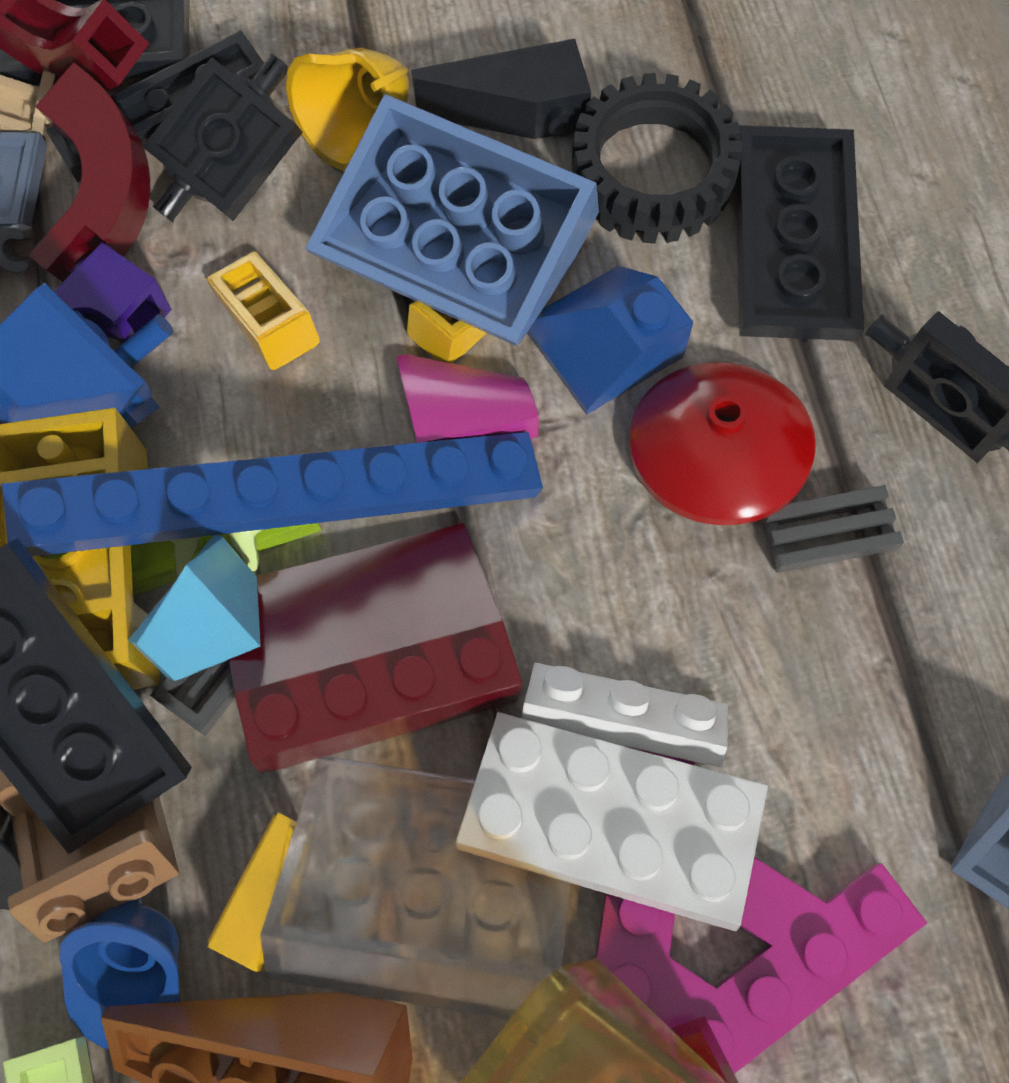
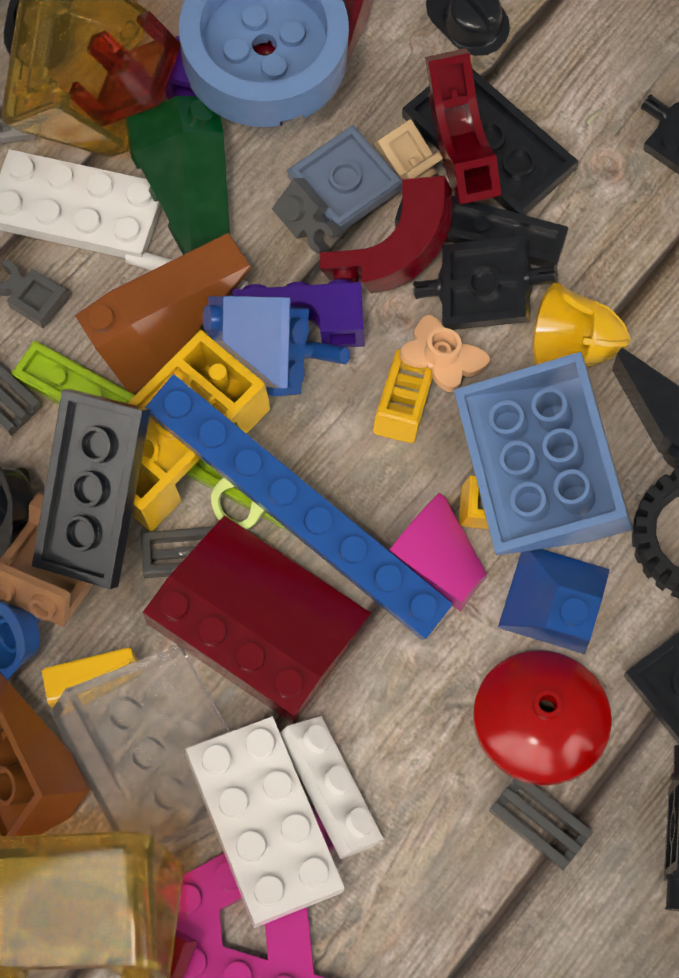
camera: 55 degrees right, 0 degrees up
medium azure slope [128,534,261,681] -> none
none -> light nougat animal [400,315,490,392]

